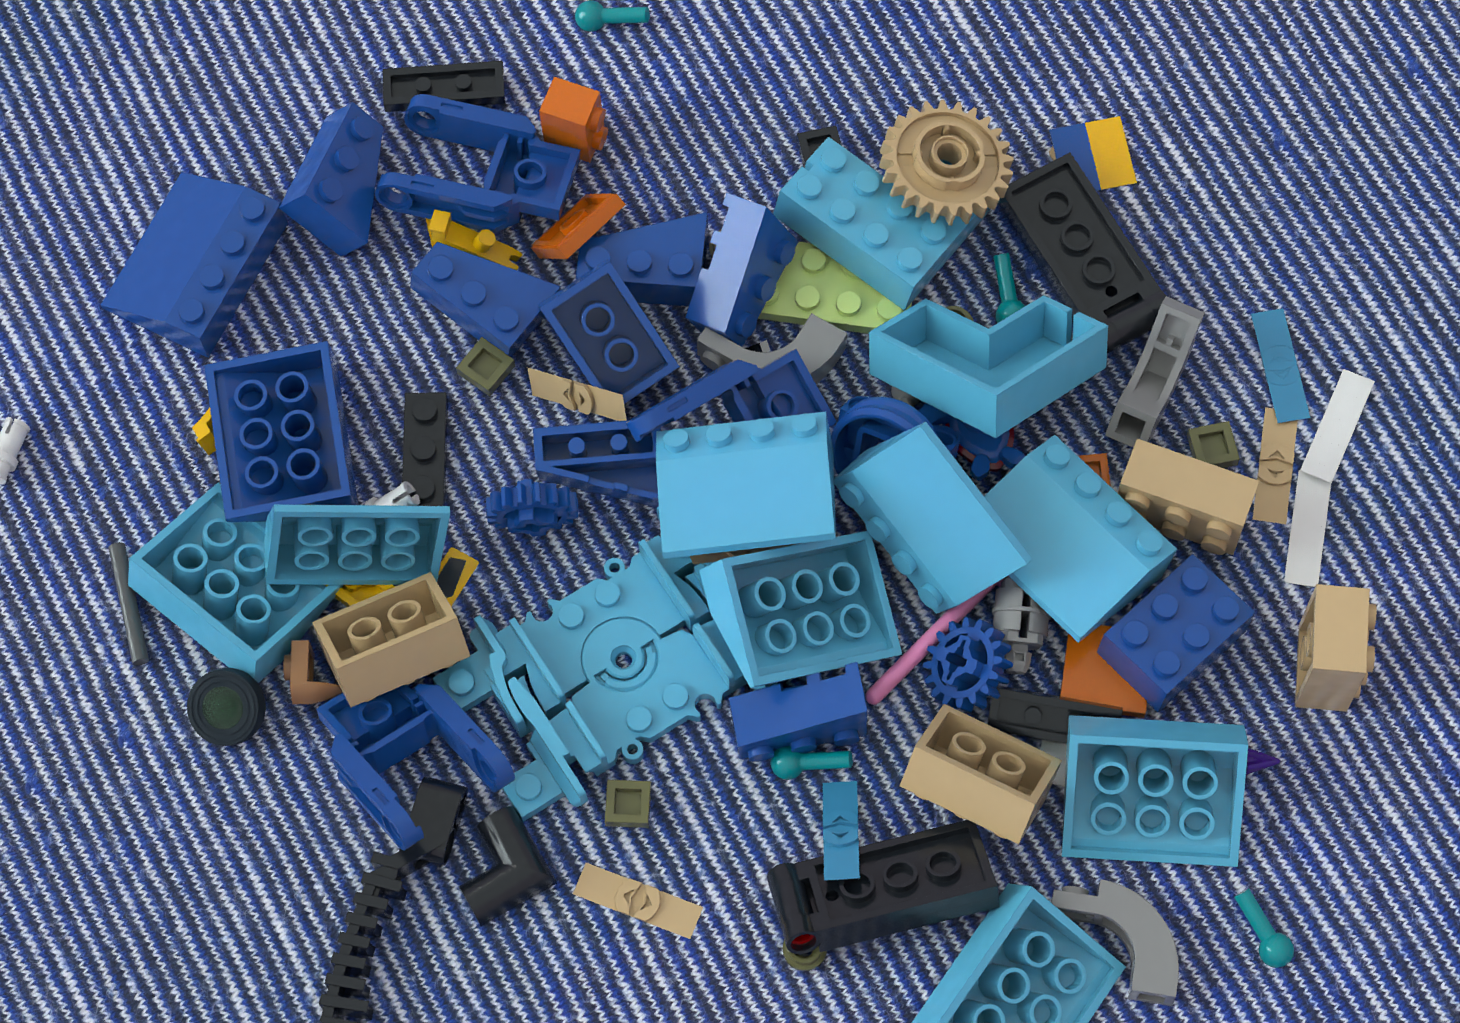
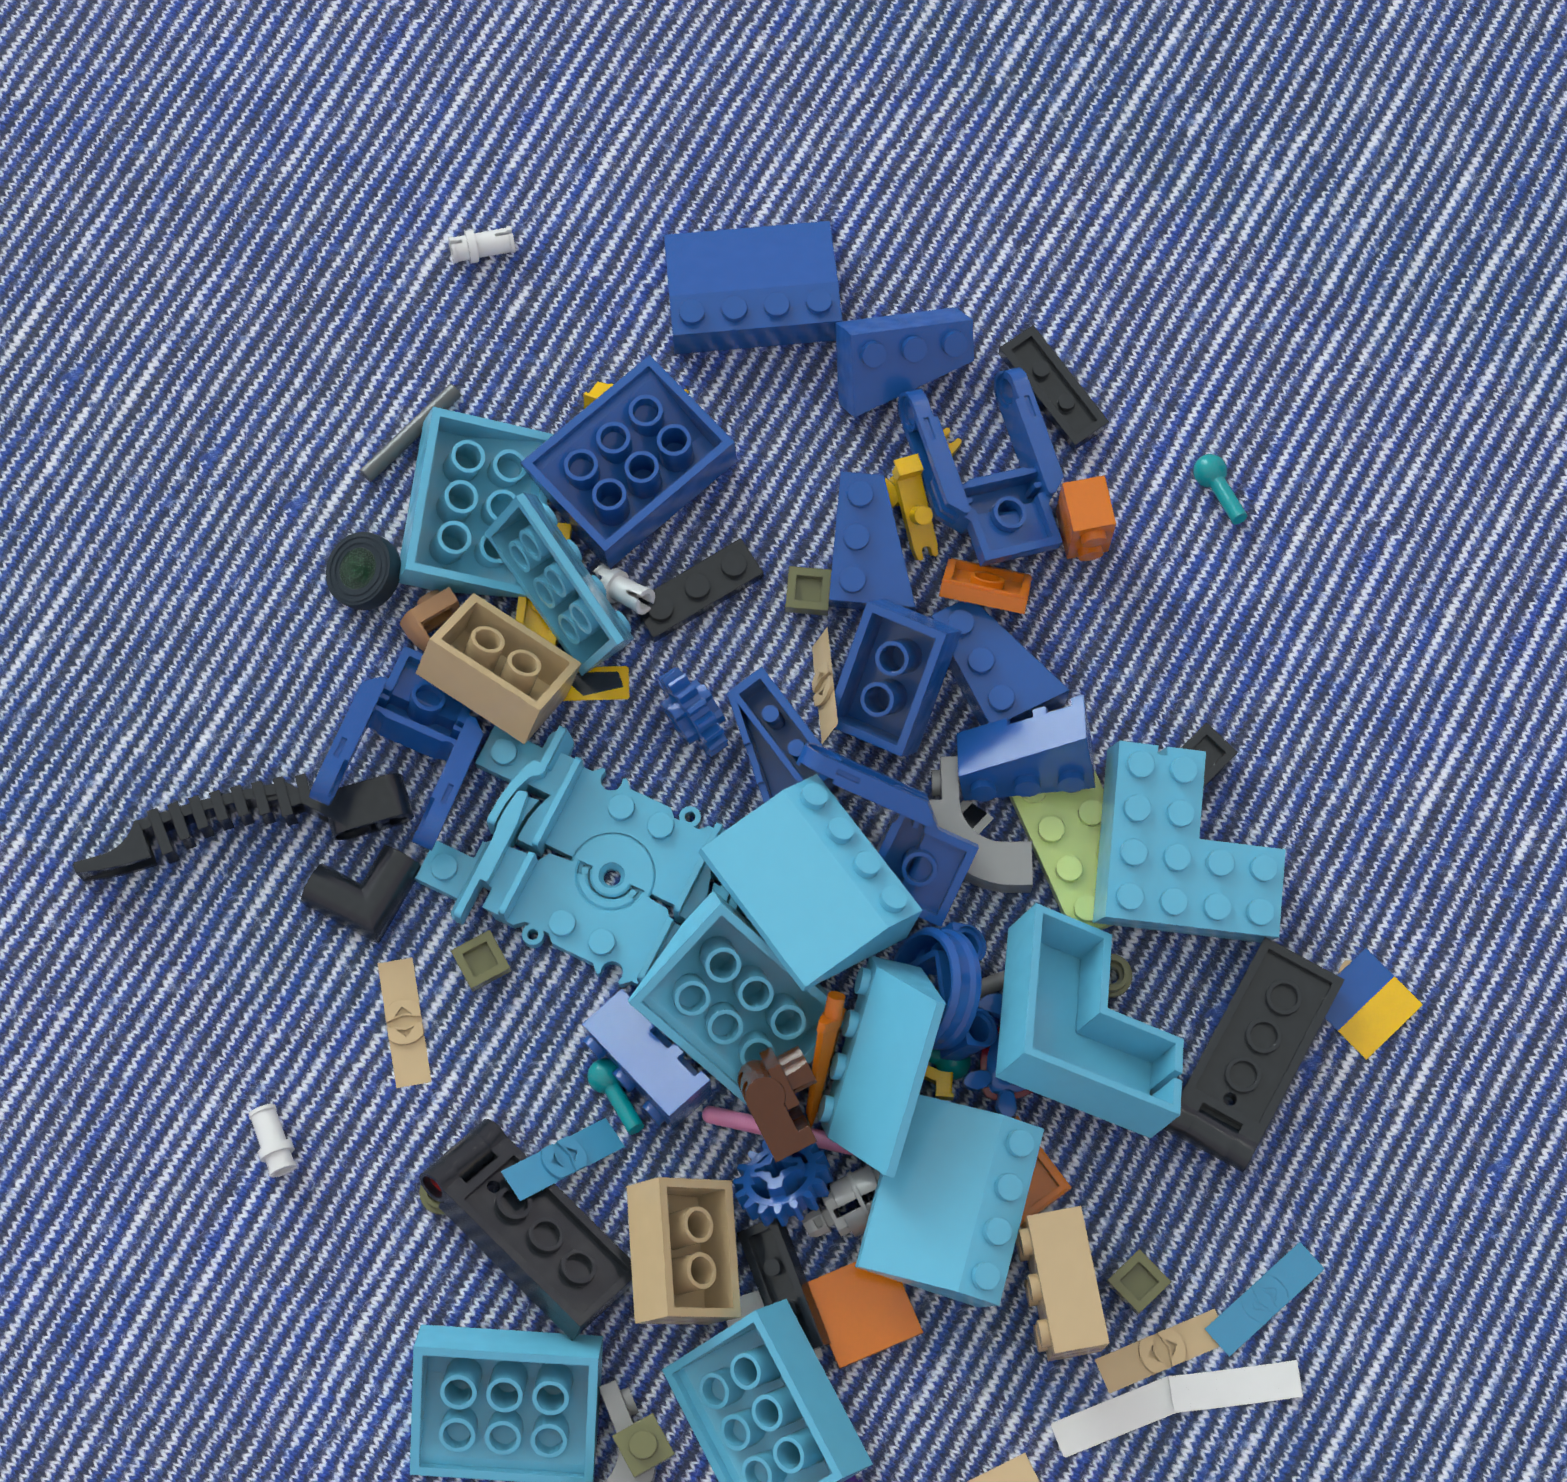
camera: 55 degrees right, 5 degrees up
tan gear [879,100,1014,226] -> none
teal bar [993,253,1025,323] -> none
blue brick [1097,554,1255,712] -> none
light grey arch [1105,296,1205,447] -> none
none -> olive plate [612,1413,675,1478]
none -> reddish brown hips [737,1046,817,1162]
none -> orange bar [806,991,846,1128]

